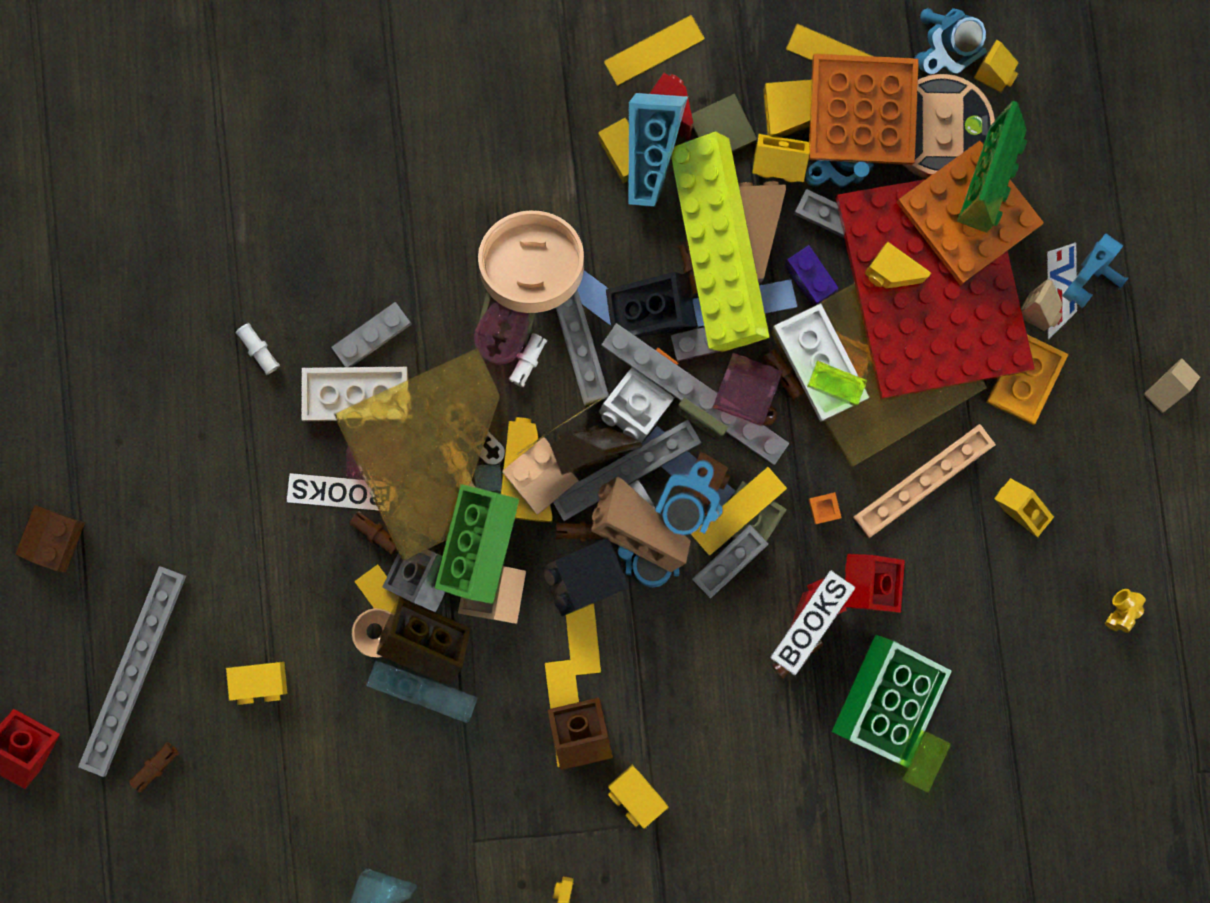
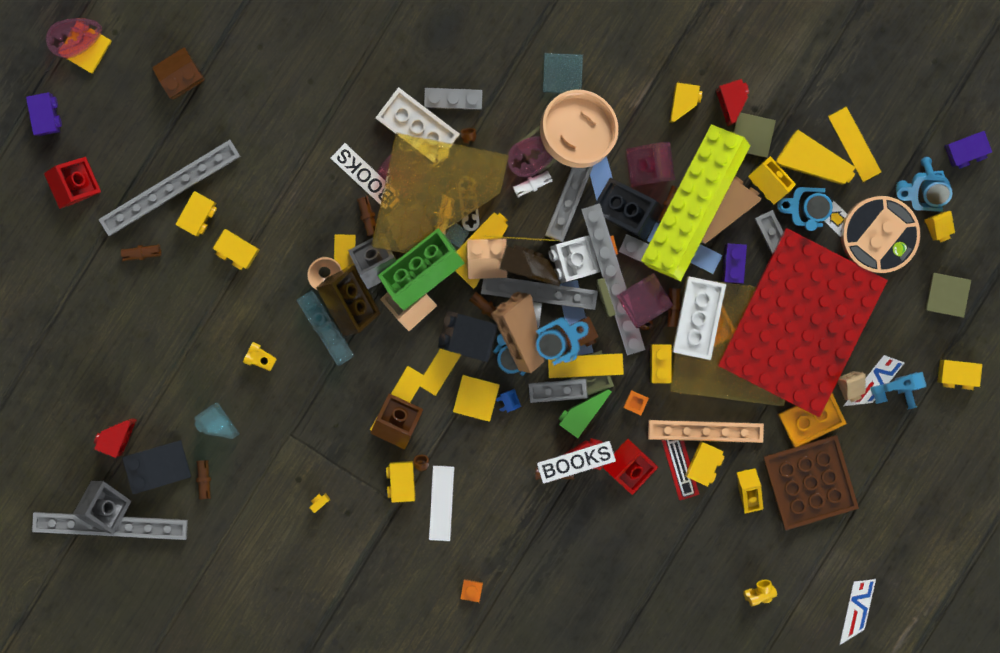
camera: 40 degrees right, 5 degrees up
white pin [235,323,280,375] -> none
yellow sticker [604,15,705,85] -> none
medium azure wedge [628,93,688,206] -> none
clear neon green plate [806,360,867,406] -> none
orange plate [809,54,918,165] -> none
green slope [832,635,952,768] -> none
yellow slope [865,242,931,289] -> none
orange plate [896,141,1044,285] -> none
clear neon green plate [902,731,951,792] -> none
green slope [957,101,1027,233] -> none
tan slope [1144,359,1200,413] -> none
none -> yellow brick [175,191,217,236]
none -> yellow plate [243,342,277,371]
none -> reddish brown hinge [413,454,429,471]
none -> white sticker [429,466,454,541]
none -> yellow tile [453,375,500,422]
none -> orange plate [460,579,483,602]
none -> reddish brown hinge [461,128,476,144]
none -> blue tile [496,389,521,412]
none -> clear light blue tile [543,53,583,93]
none -> bright green slope [558,389,612,438]
none -> clear pink slope [626,142,675,187]
none -> yellow brick [650,344,672,383]
none -> sticker [662,440,700,501]
none -> yellow brick [685,441,724,487]
none -> reddish brown plate [763,435,859,530]
none -> olive tile [925,273,971,318]
none -> yellow brick [938,360,982,390]

